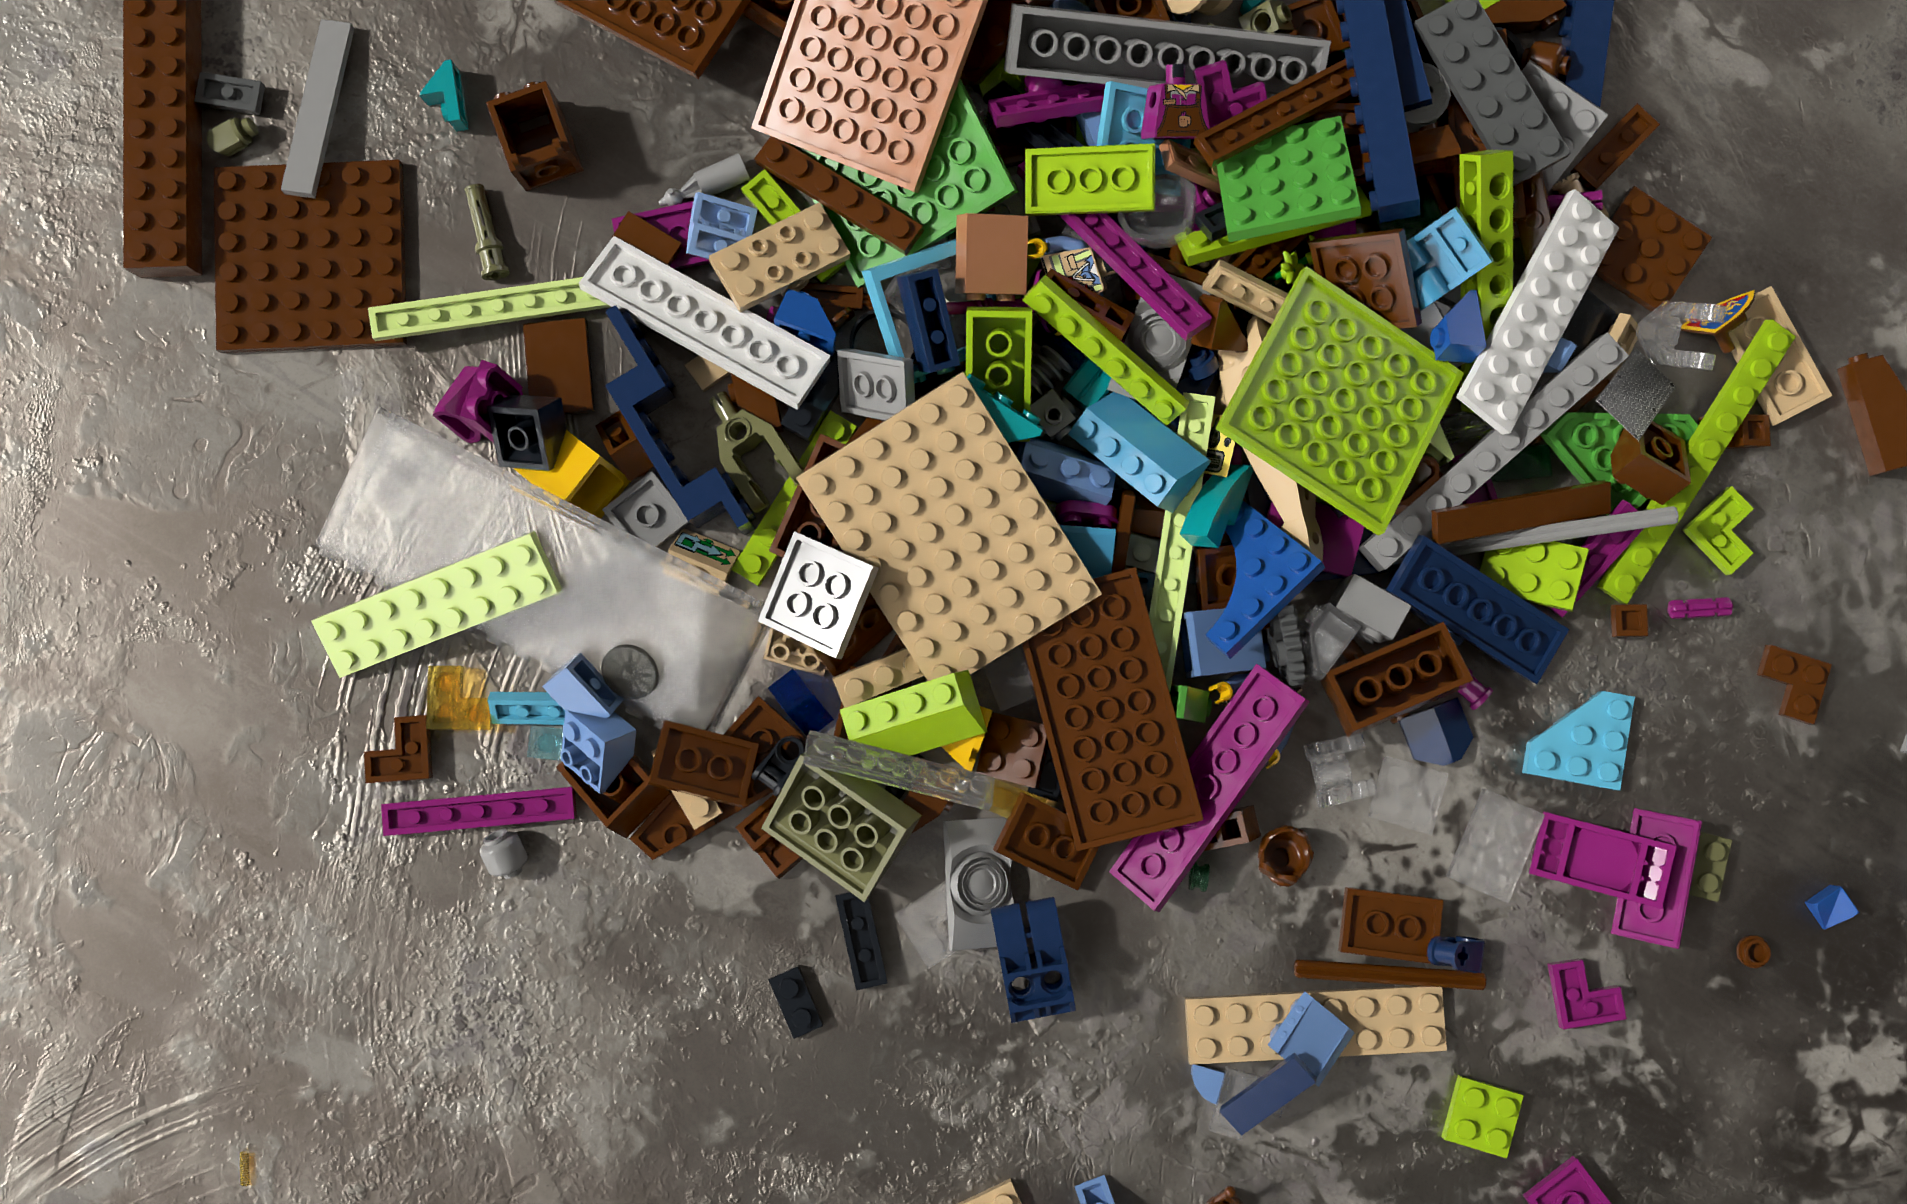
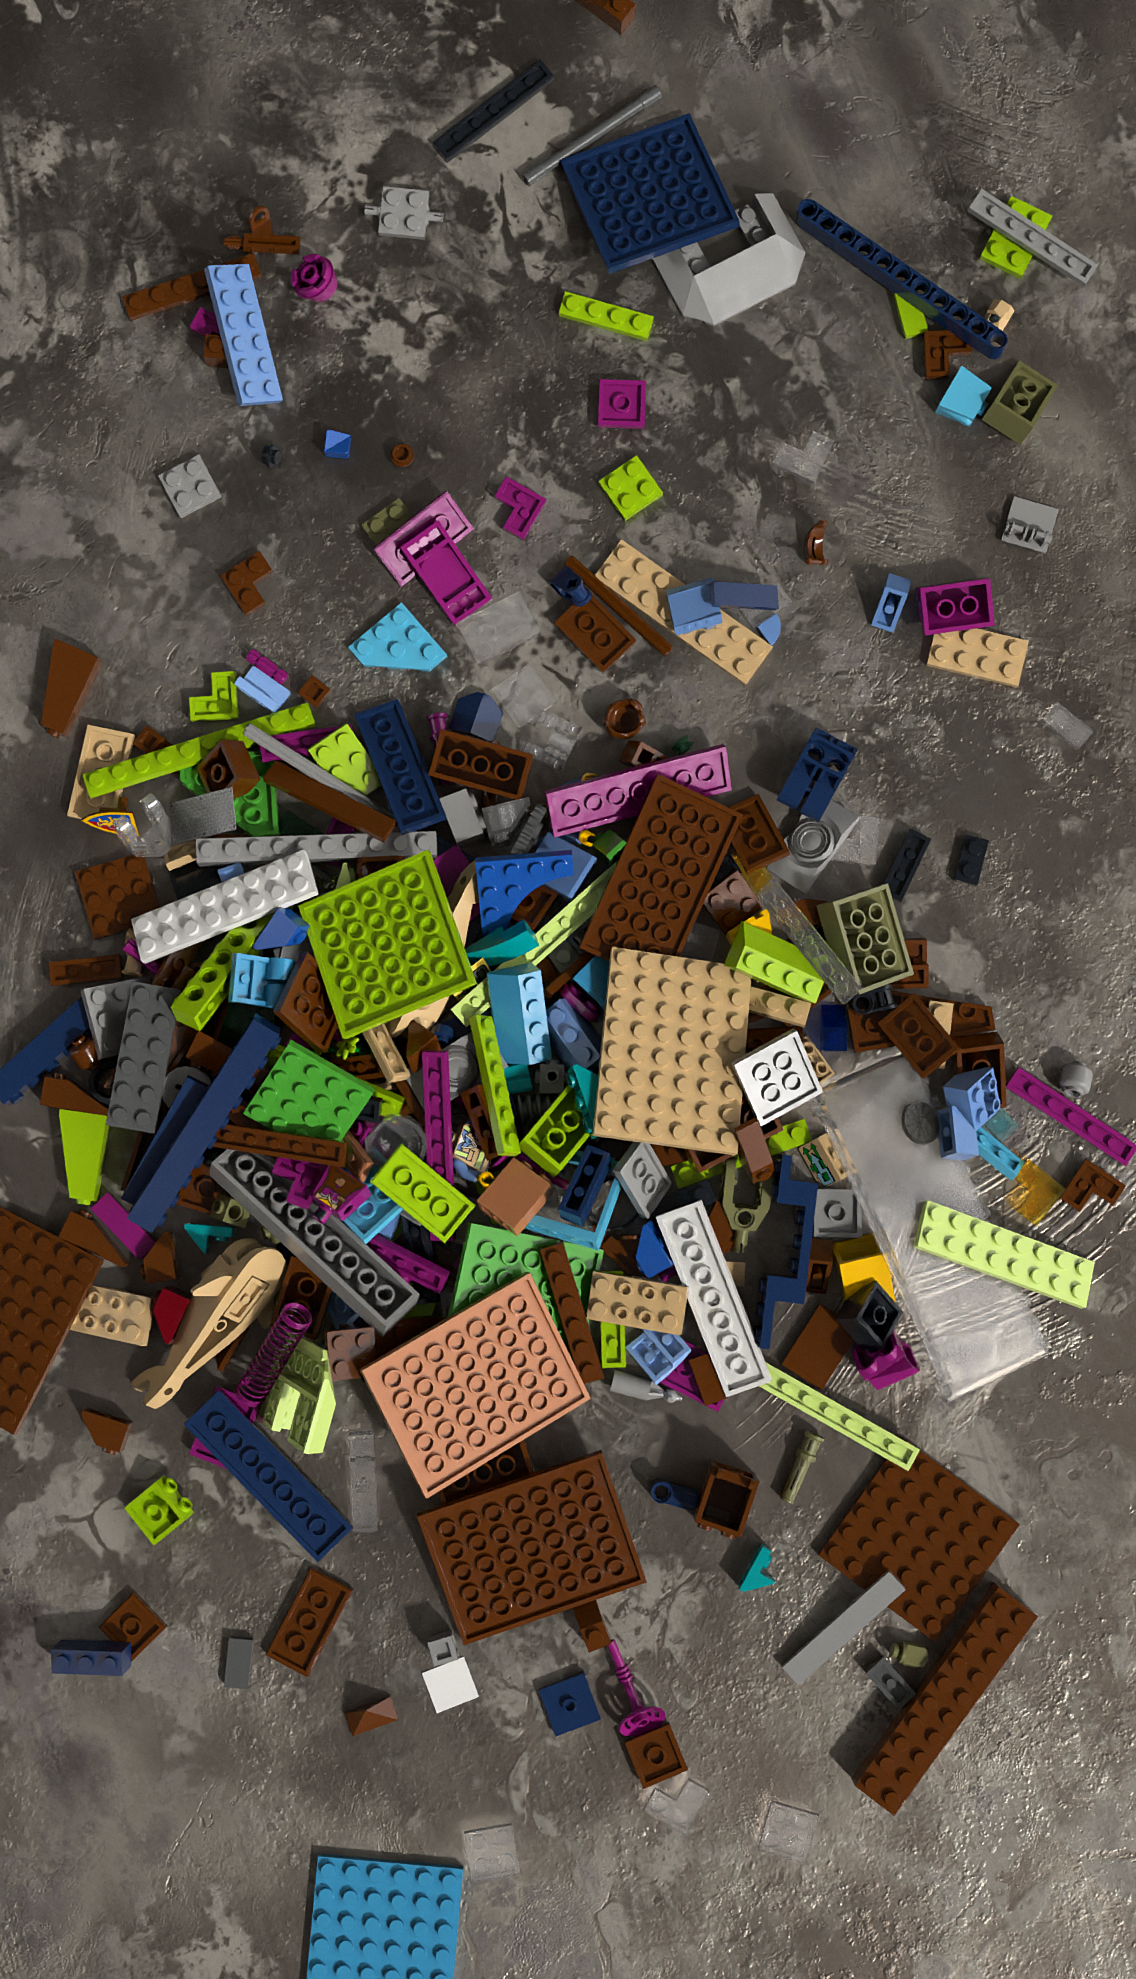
camera: 140 degrees left, 0 degrees up
none -> light blue panel [234,666,291,713]
none -> black plate [261,444,281,469]
none -> dark blue piece [649,1478,698,1511]
none -> reddish brown slope [734,1117,774,1184]

